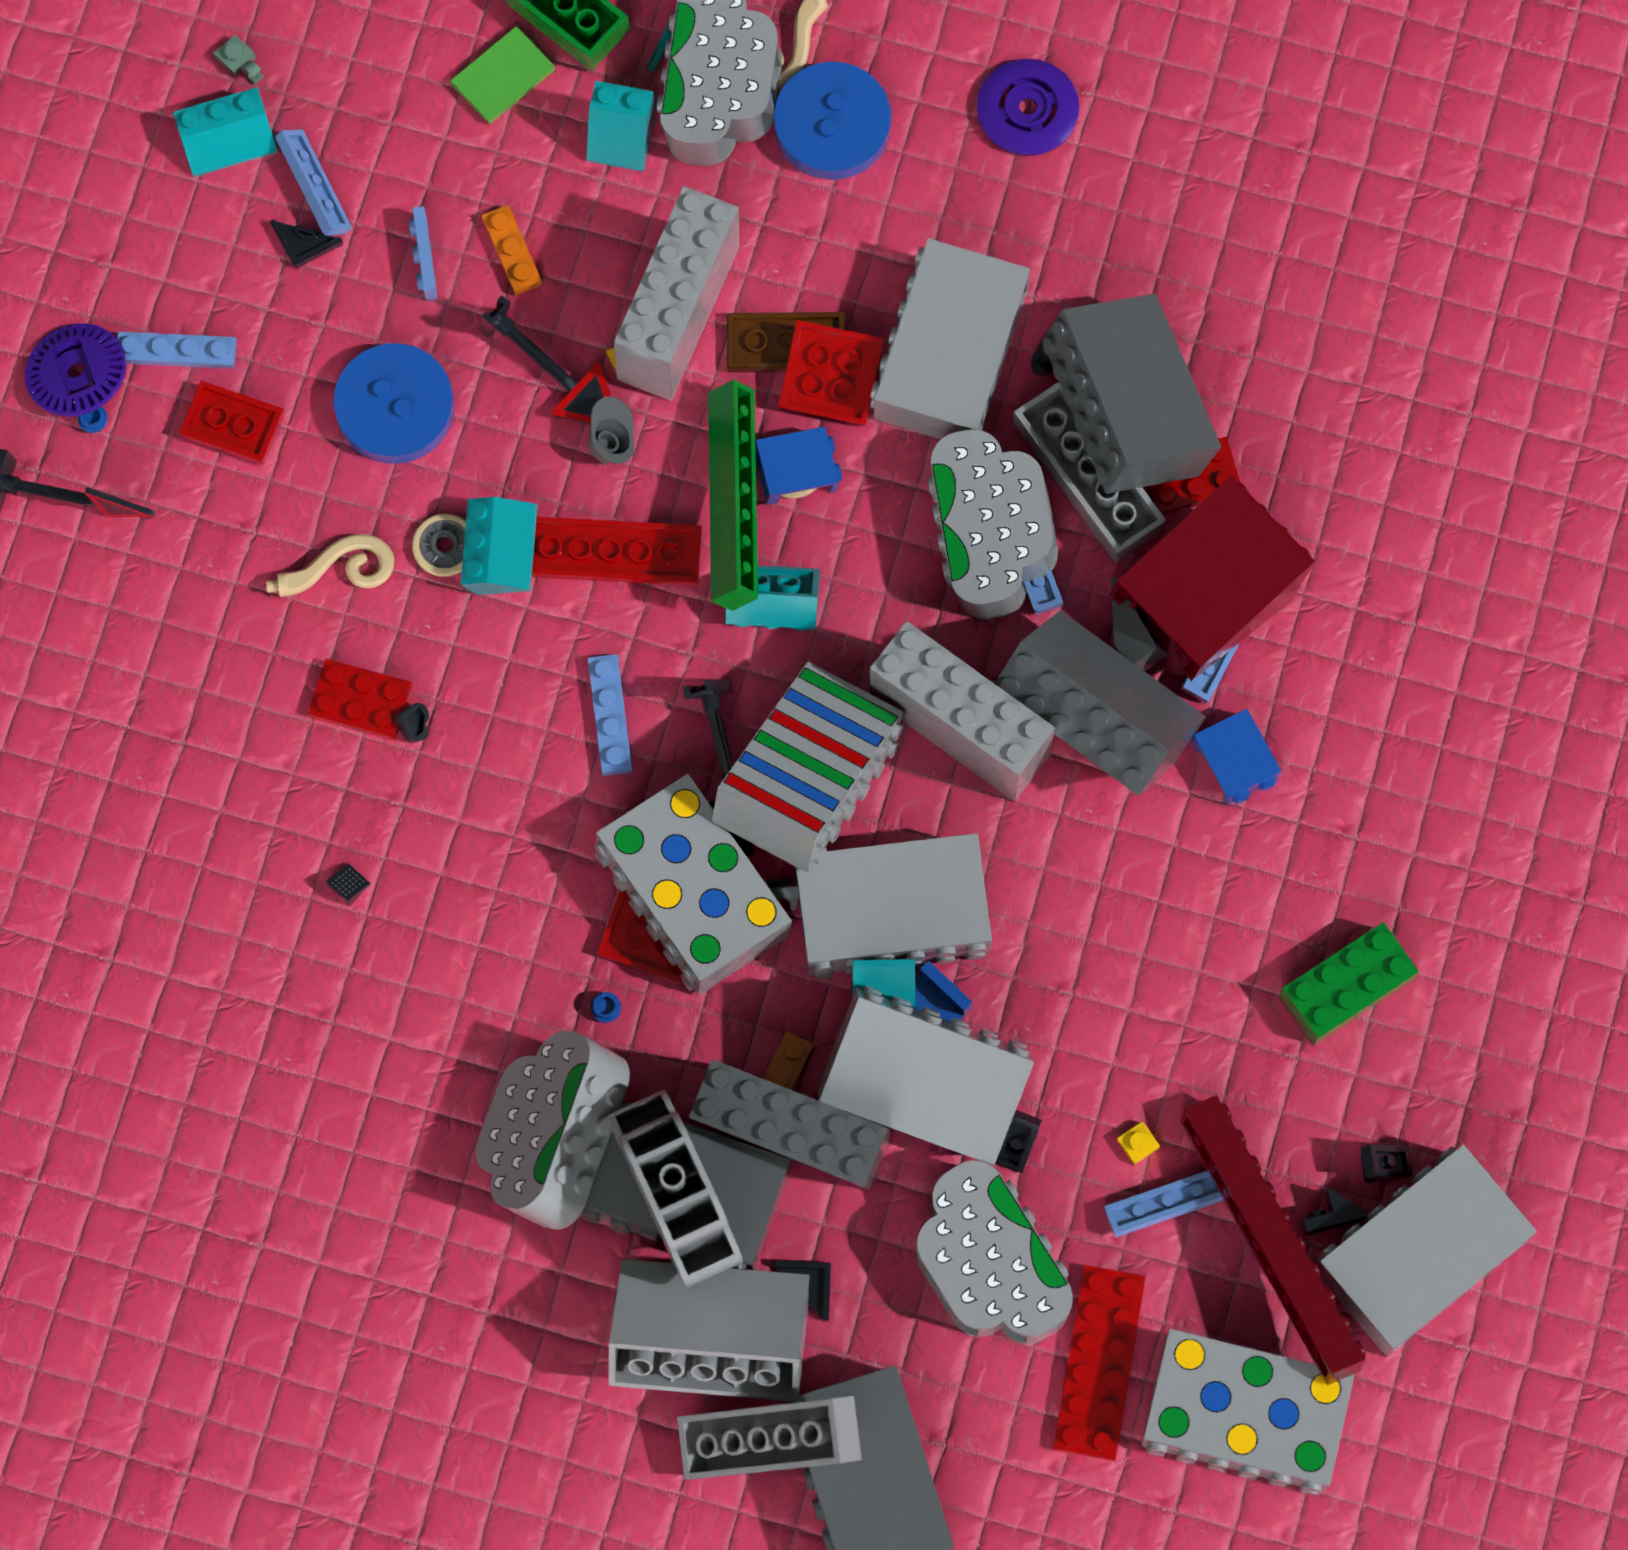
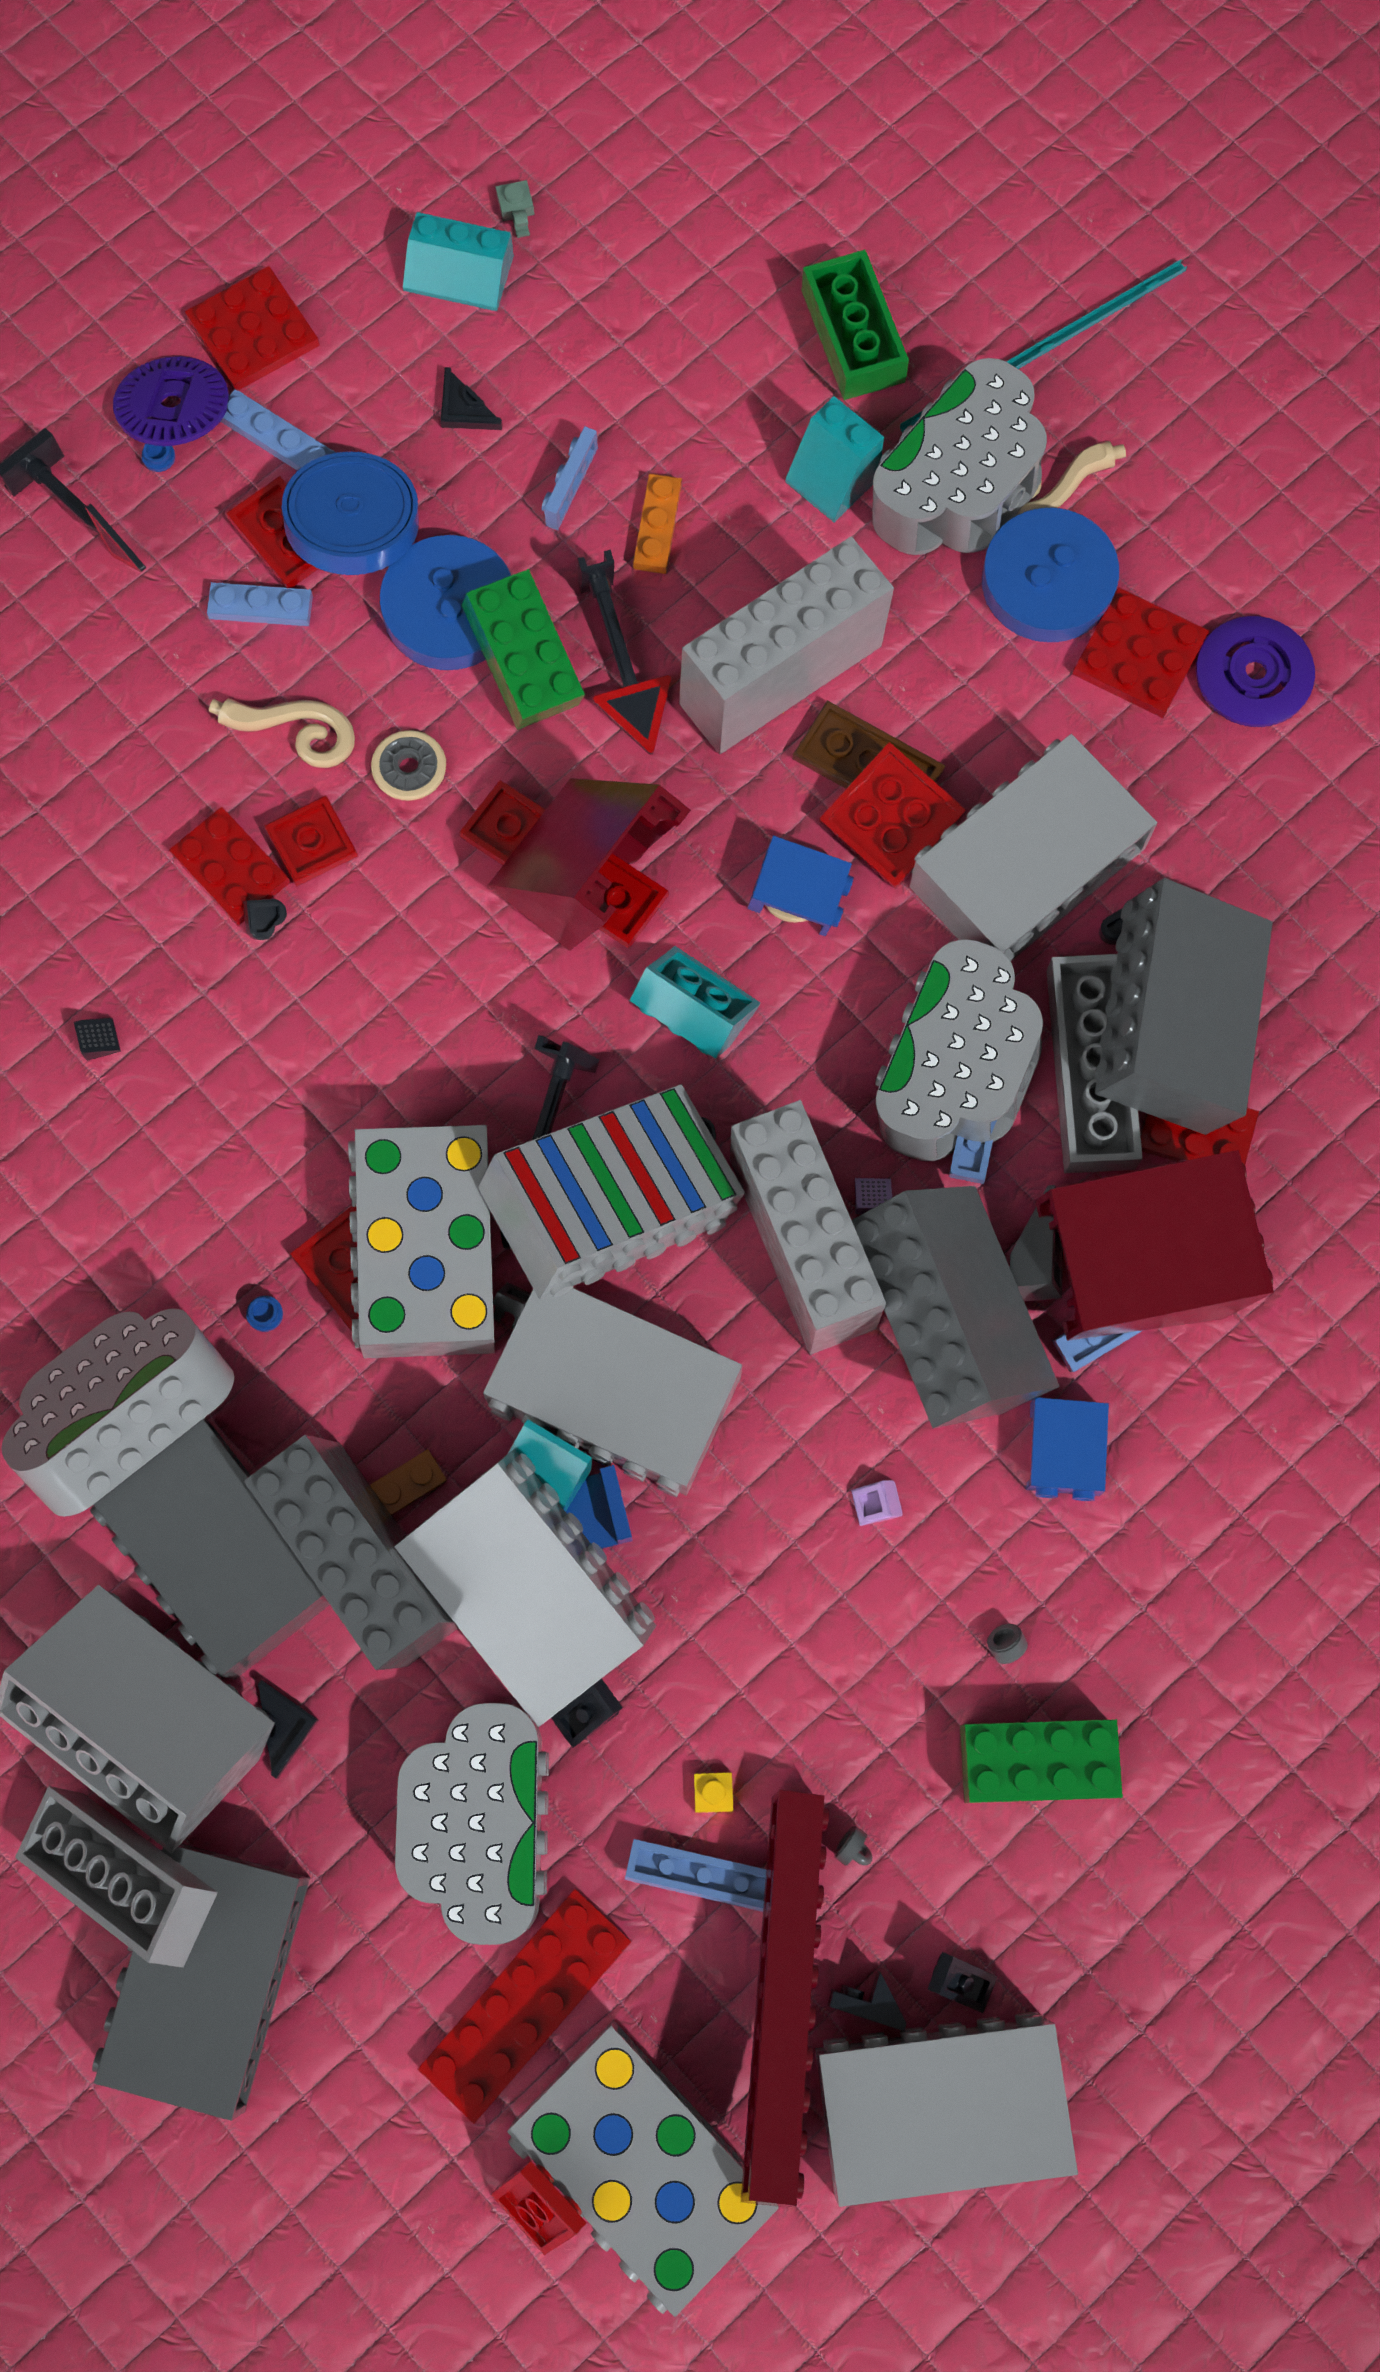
camera: 30 degrees right, 0 degrees up
medium blue plate [275,130,352,236] -> none
bright green tile [451,26,555,125] -> none
teal slope [460,497,538,595] -> none
dark grey piece [587,397,634,465] -> none
medium blue plate [588,654,633,776] -> none
light grey brick [607,1089,743,1289] -> none
green brick [708,379,758,611] -> none
none -> red plate [184,266,320,391]
none -> medium blue plate [207,582,313,626]
none -> red plate [264,795,358,887]
none -> blue brick [282,452,419,575]
none -> green brick [462,569,585,730]
none -> dark red windscreen [487,778,691,951]
none -> red plate [491,2161,587,2255]
none -> dark grey tile [834,1826,873,1866]
none -> lavender slope [851,1480,903,1526]
none -> lavender slope [855,1178,892,1214]
none -> dark grey tile [987,1624,1028,1664]
none -> red plate [1072,587,1209,718]

